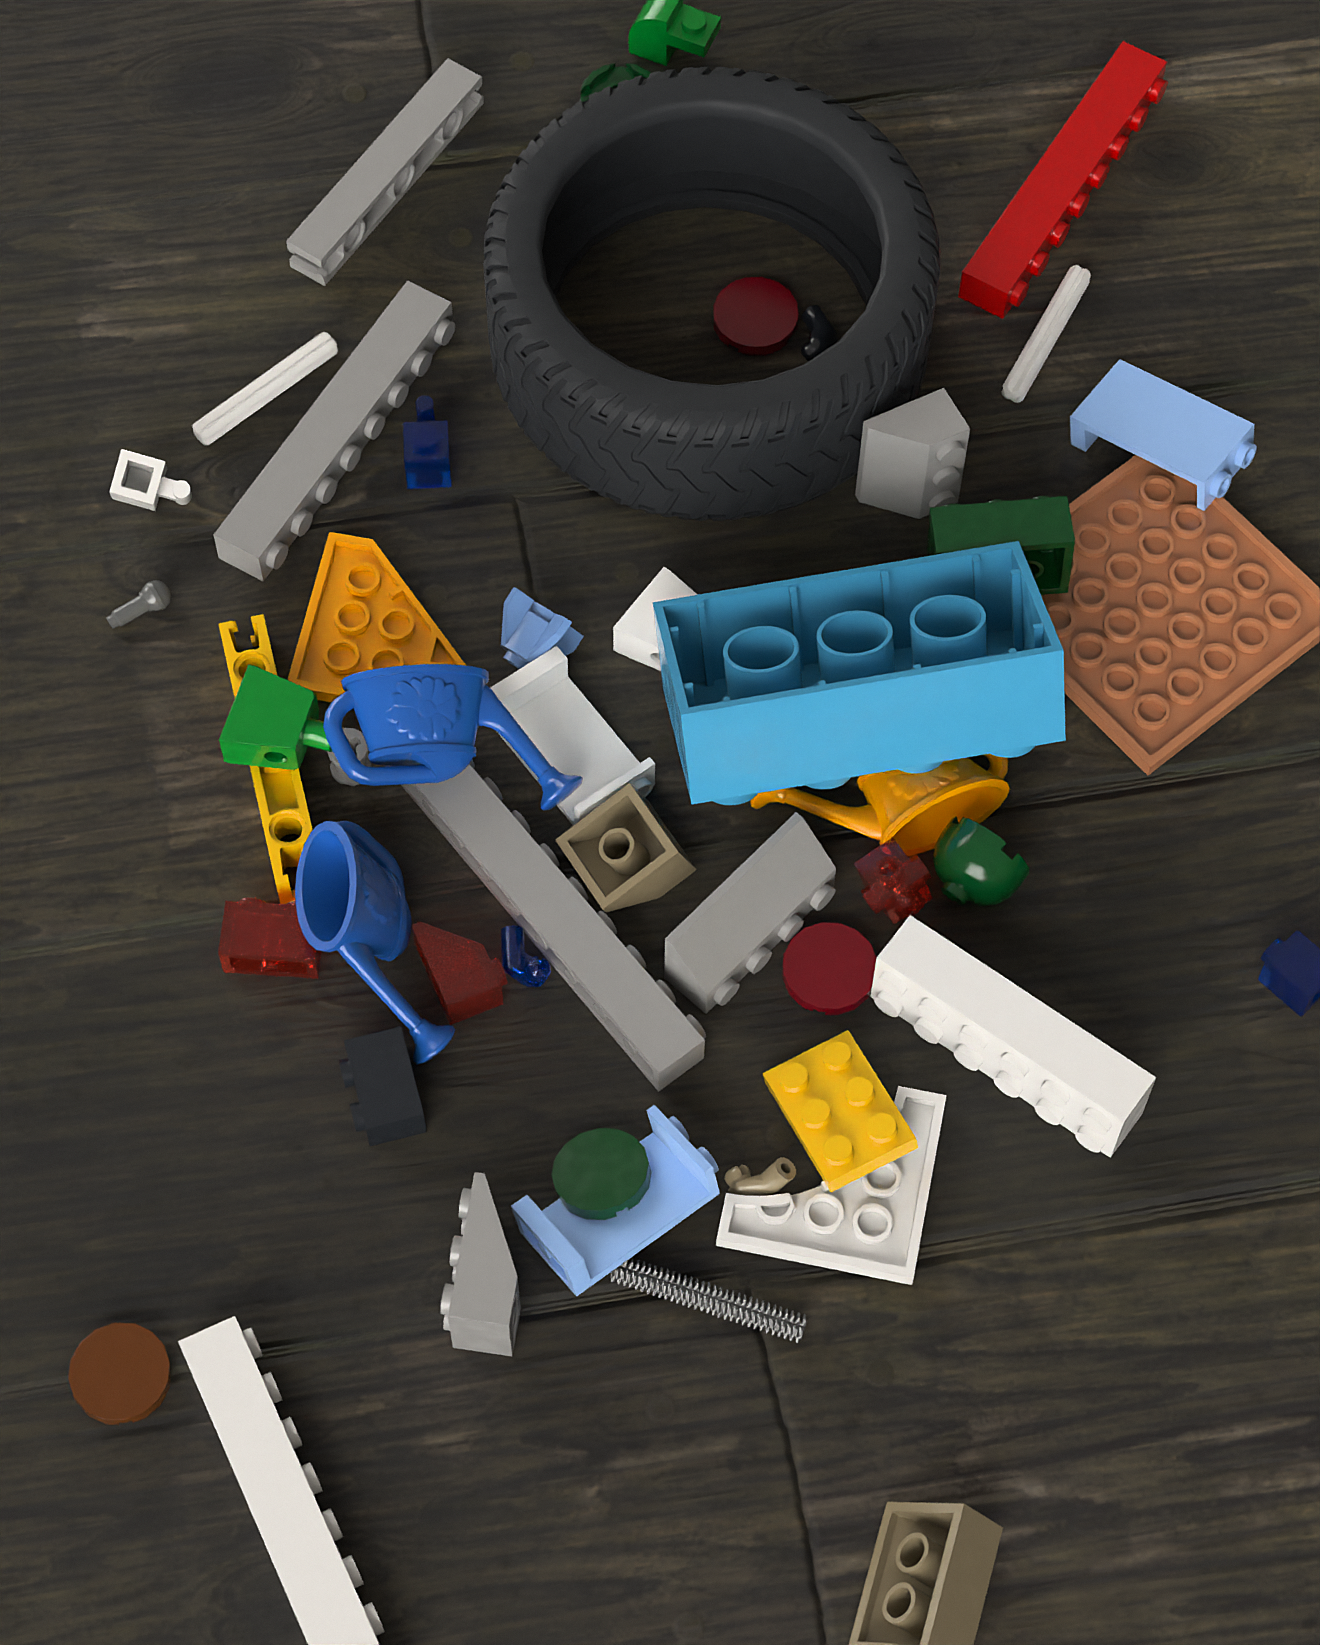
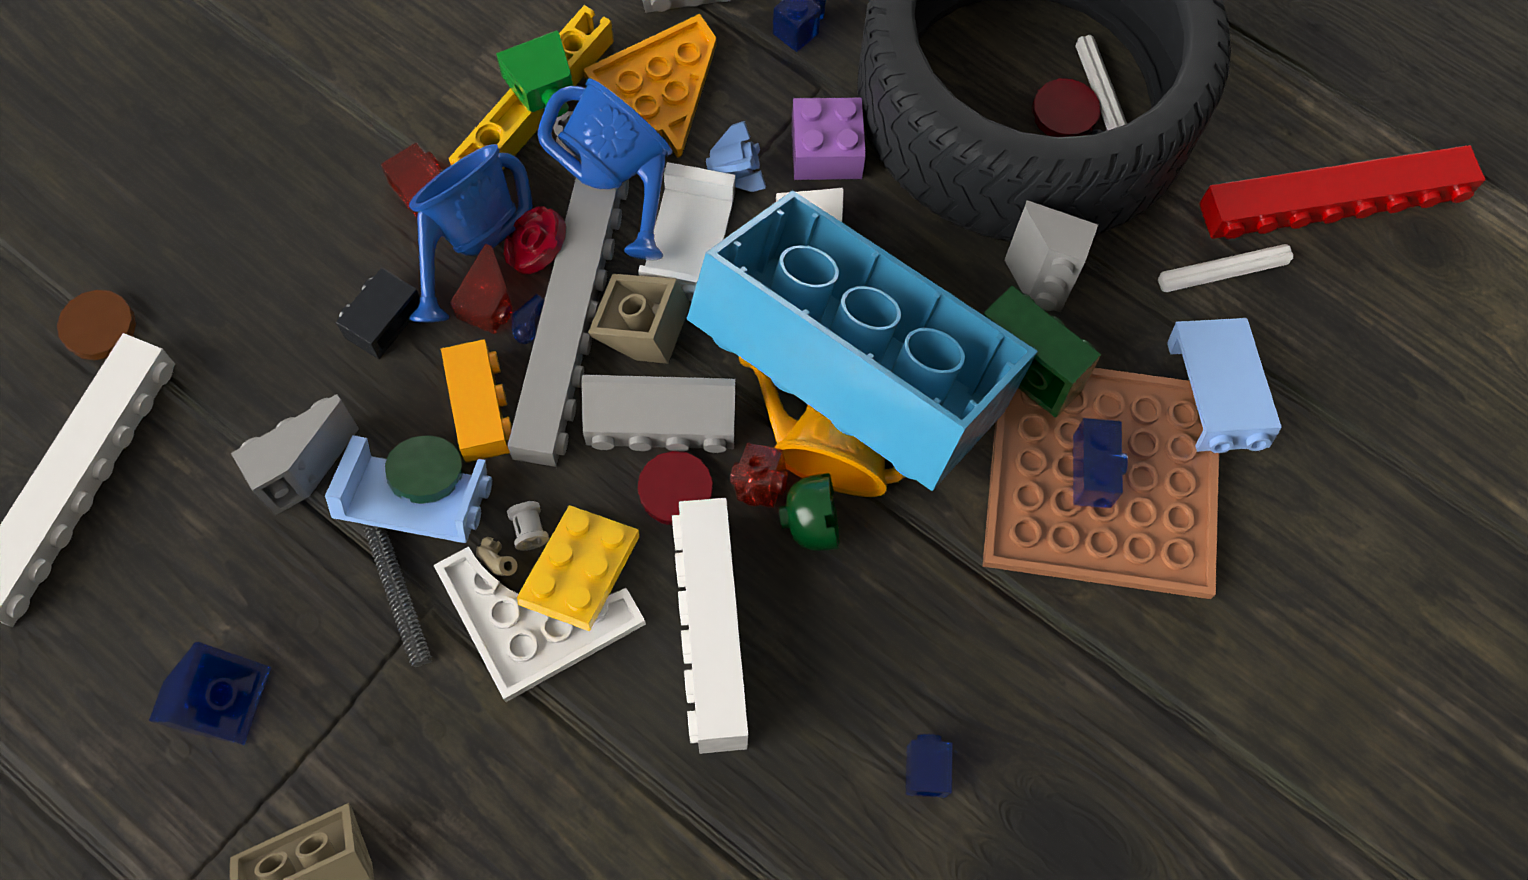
camera: 45 degrees right, 5 degrees up
none -> clear blue slope [149,642,271,745]
none -> light orange brick [441,339,512,463]
none -> dark red tile [503,206,566,274]
none -> light grey bush [507,501,549,551]
none -> medium lavender brick [791,98,866,180]
none -> clear blue brick [1073,418,1128,508]
none -> white axle [1076,35,1127,131]

